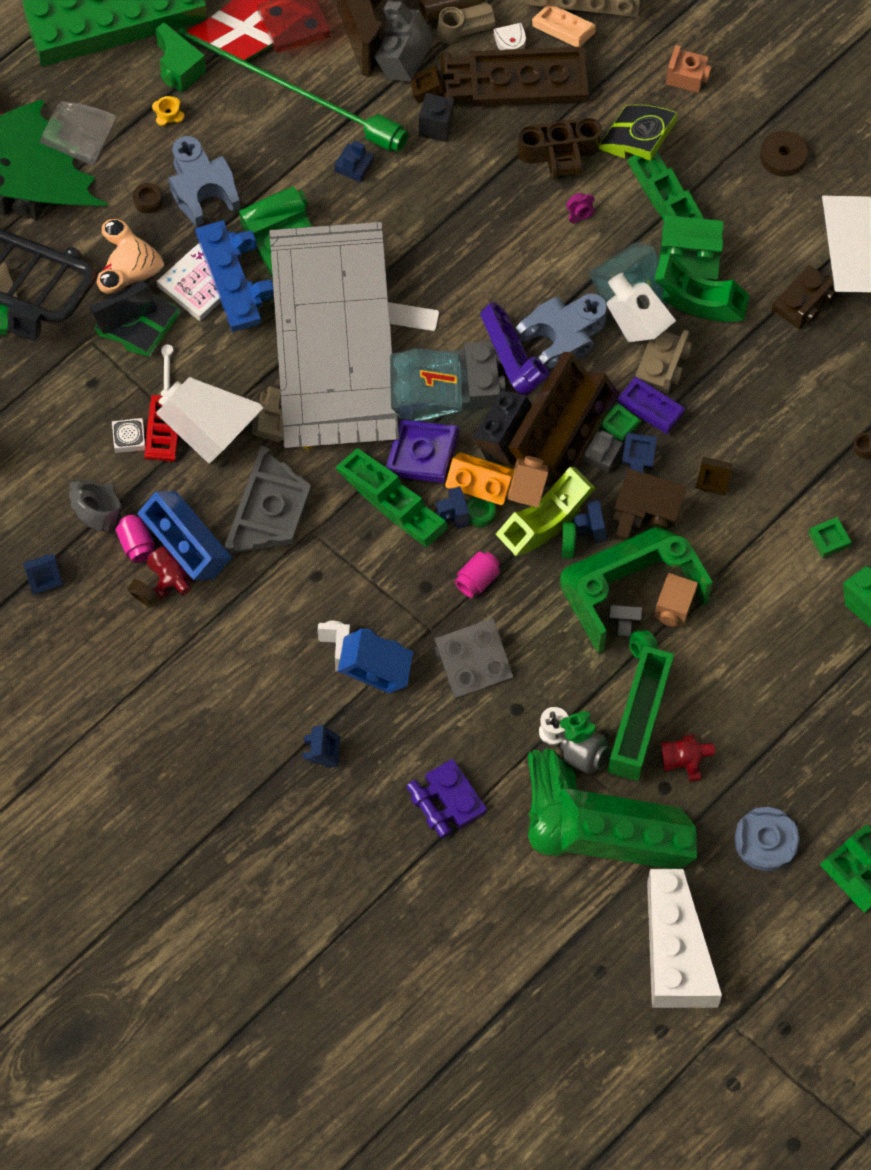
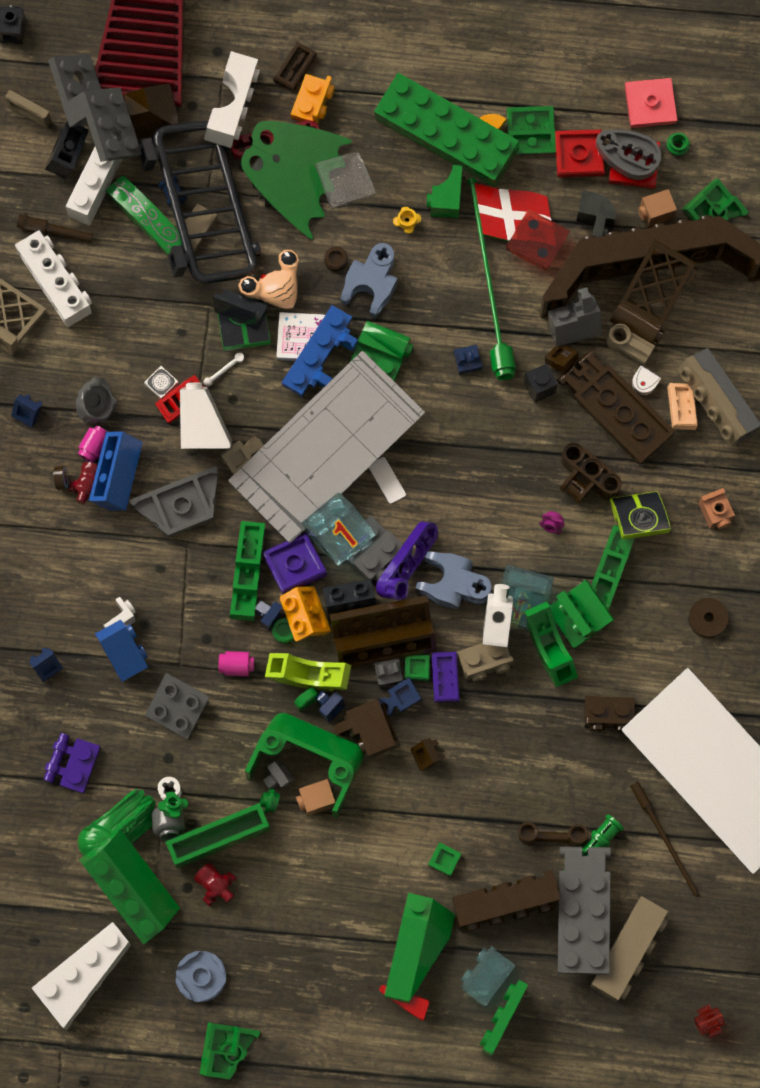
camera: 50 degrees right, 10 degrees up
medium nougat brick [508,456,548,507] -> none

